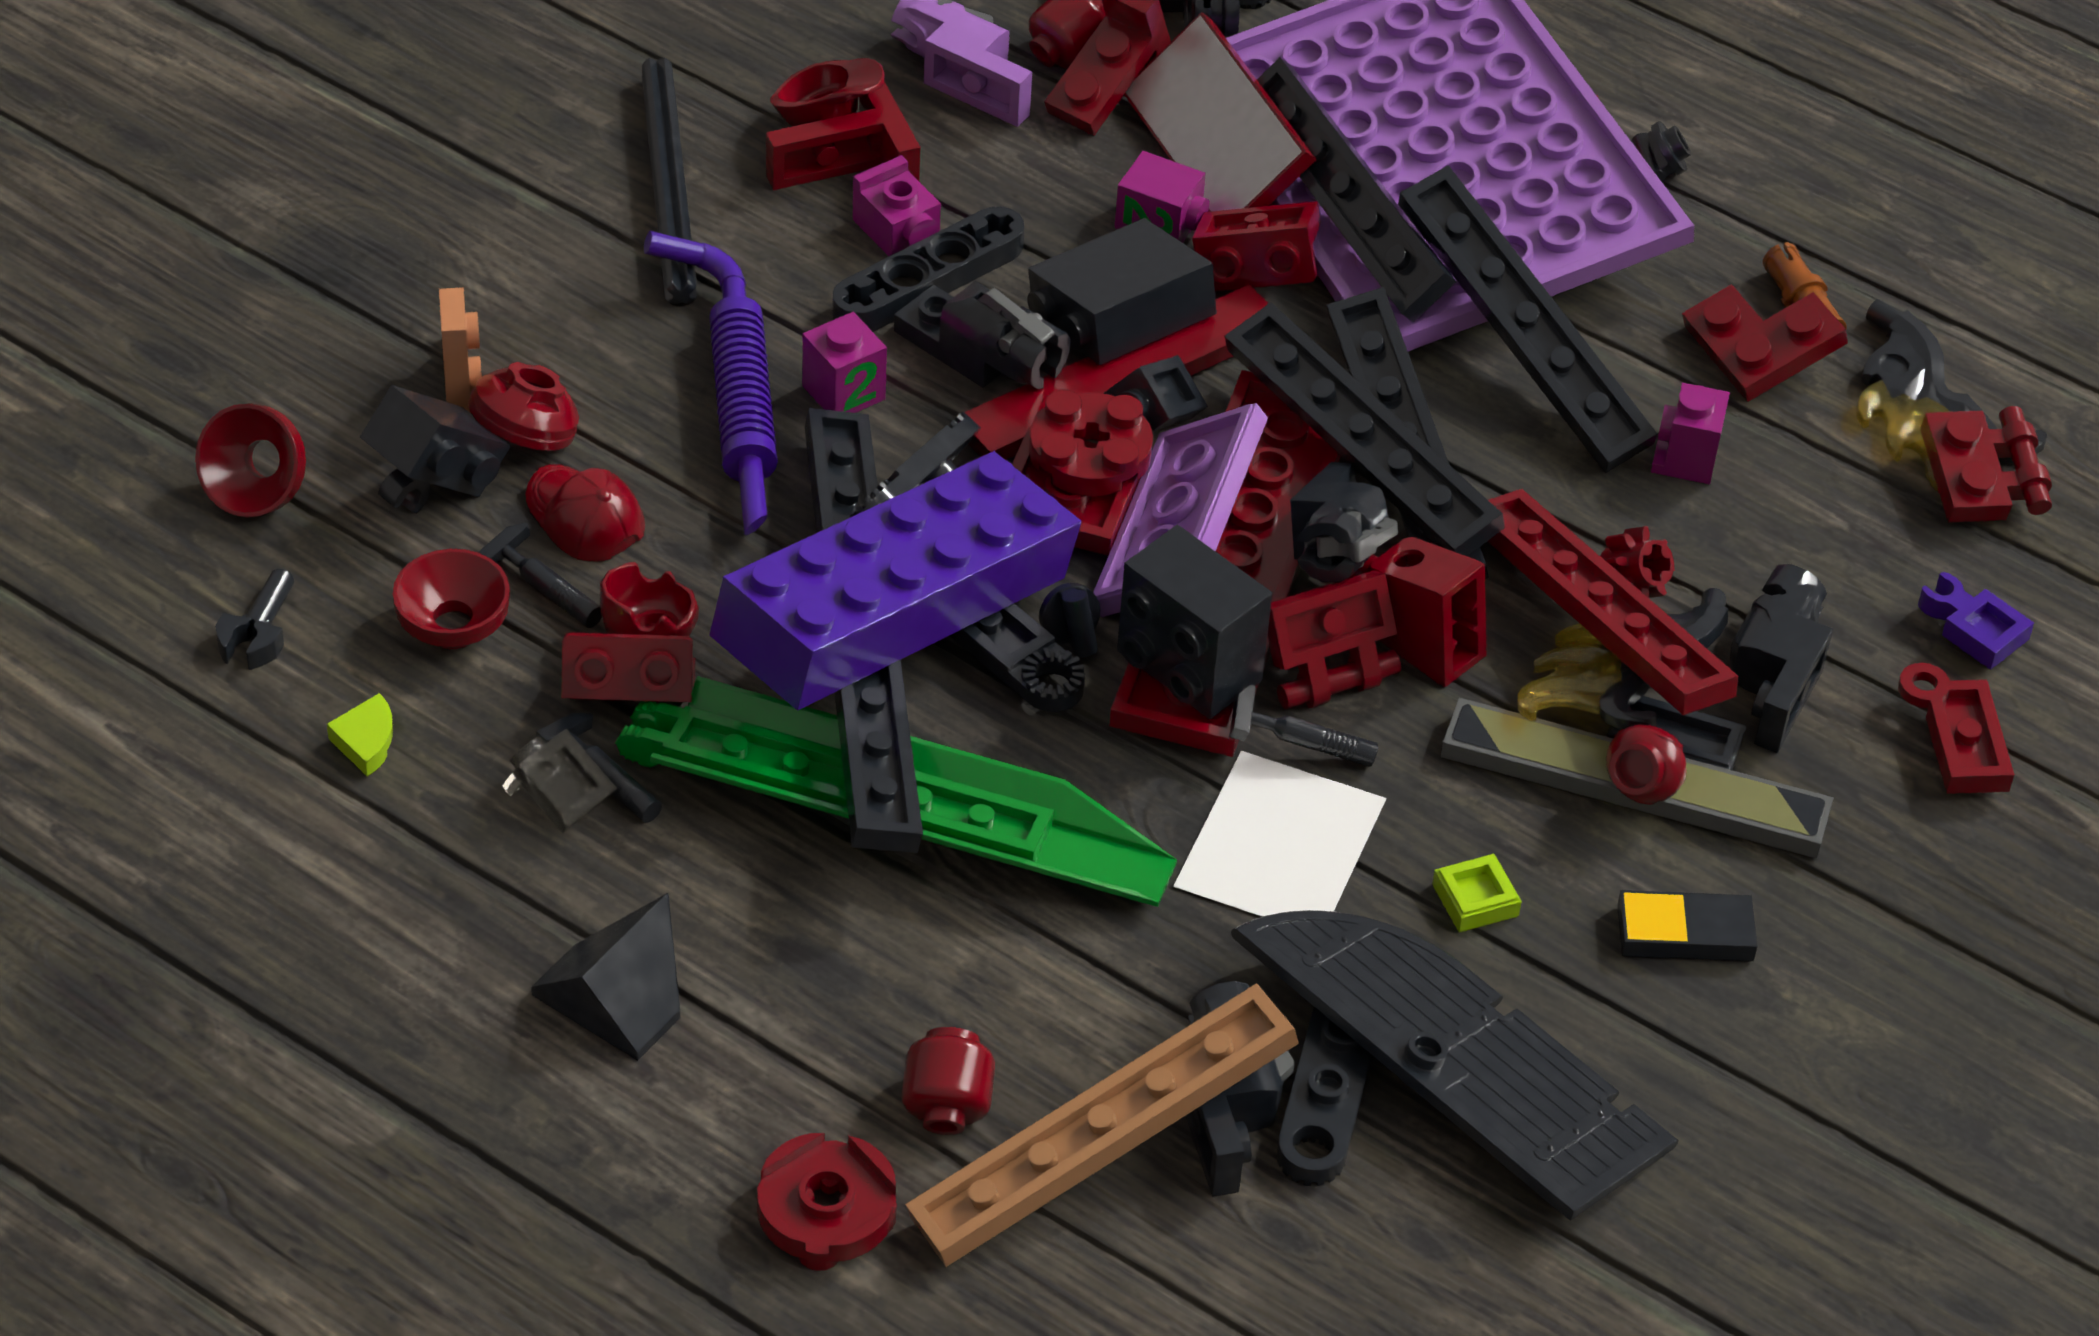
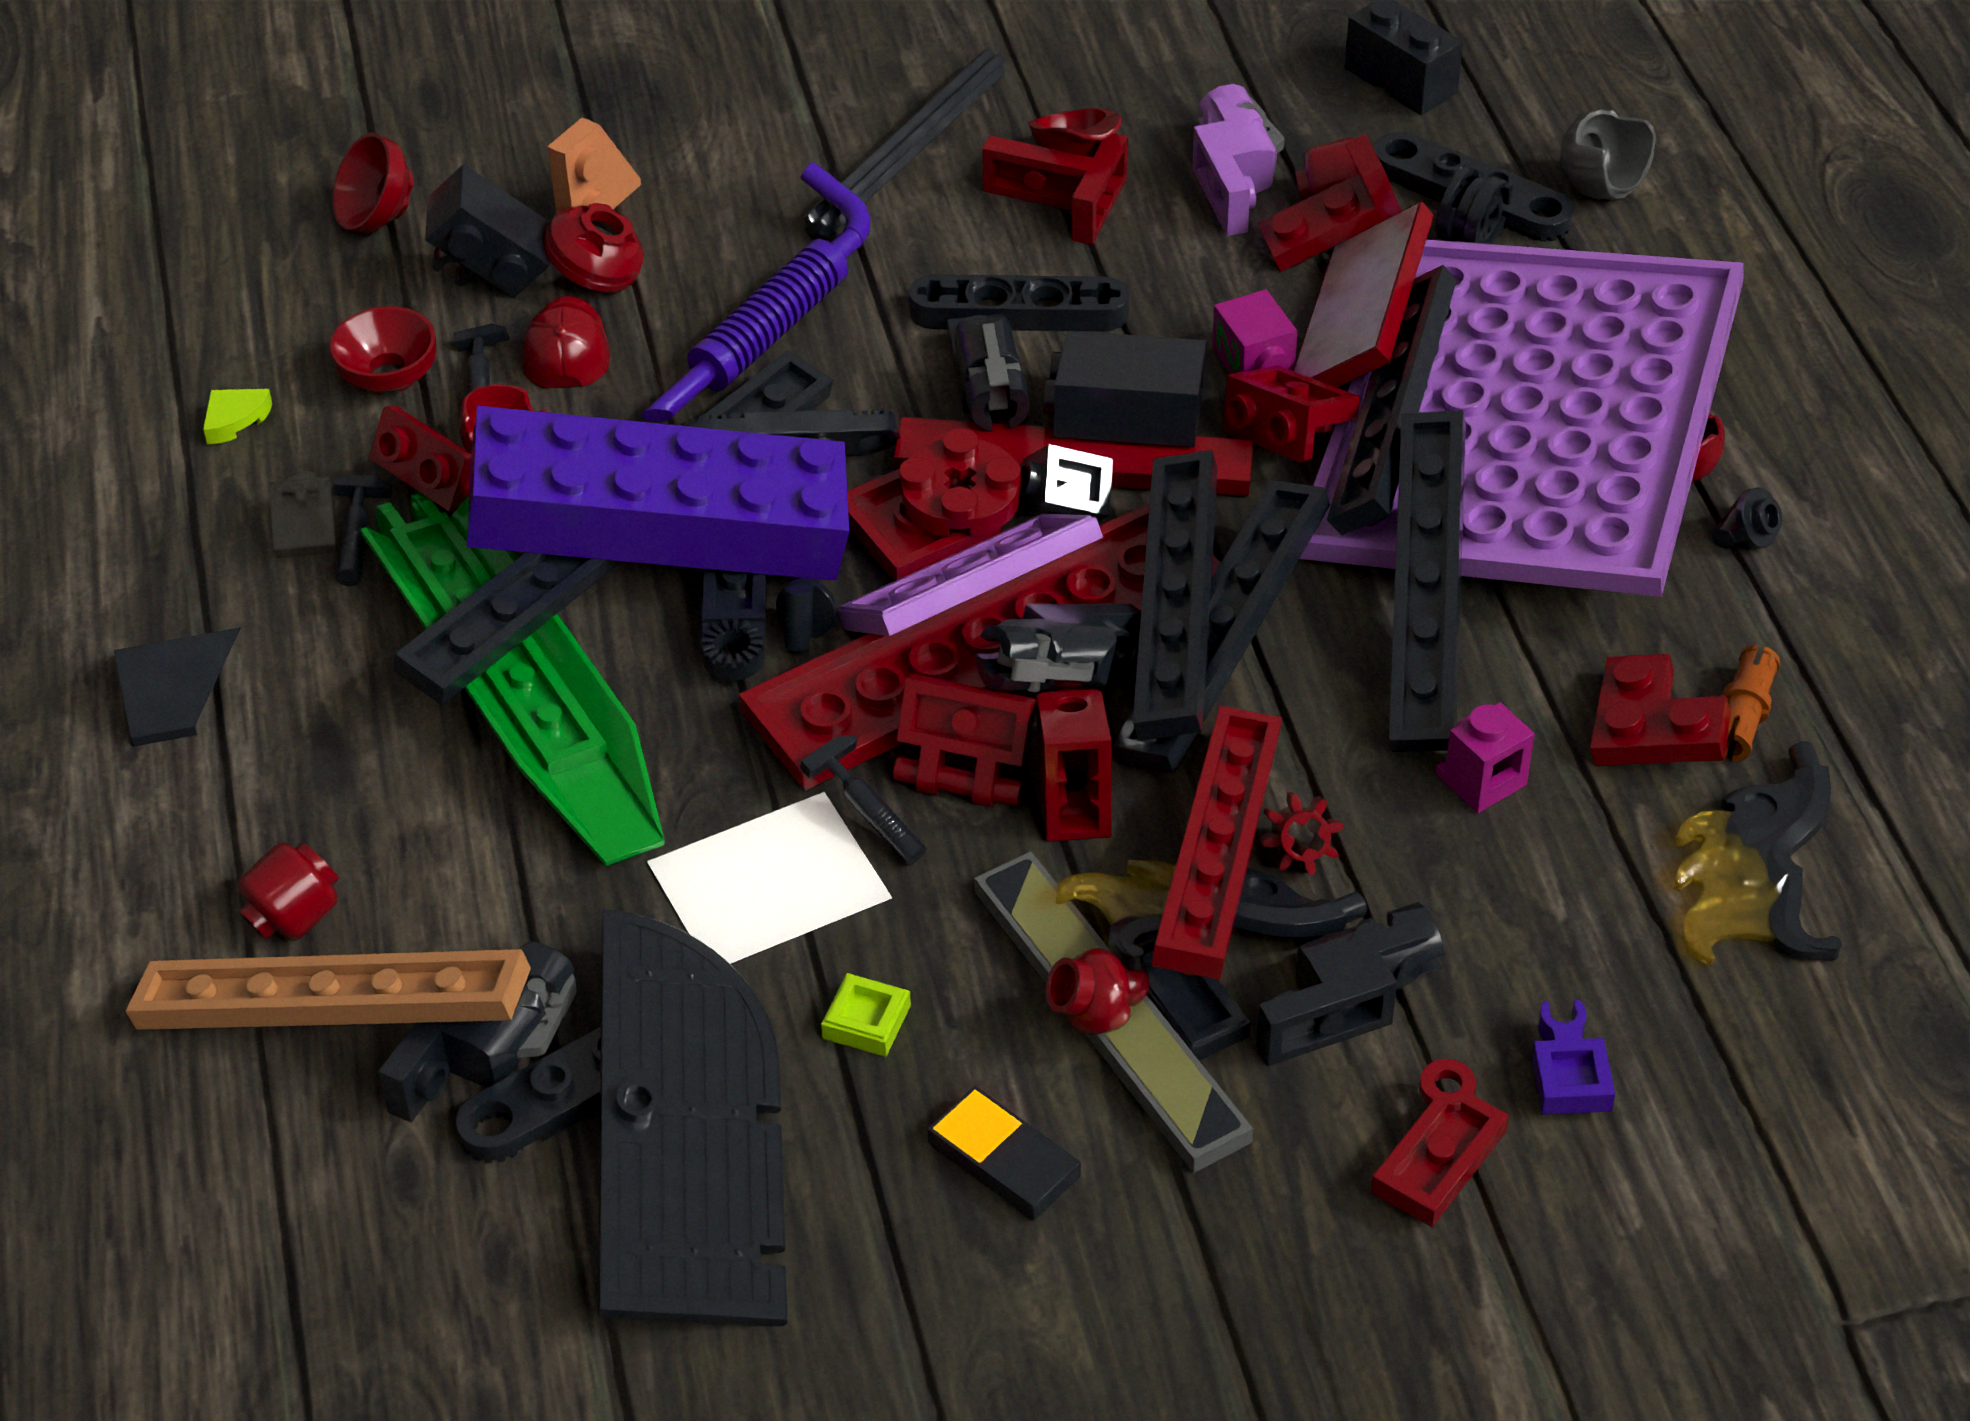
camera: 45 degrees right, 0 degrees up
black bar [215,569,294,670] -> none
dark red plate [757,1133,897,1271] -> none
magenta brick [802,311,887,413] -> none
magenta brick [852,155,941,256] -> none
black brick [1117,524,1273,719] -> none
dark red plate [1920,406,2052,523] -> none

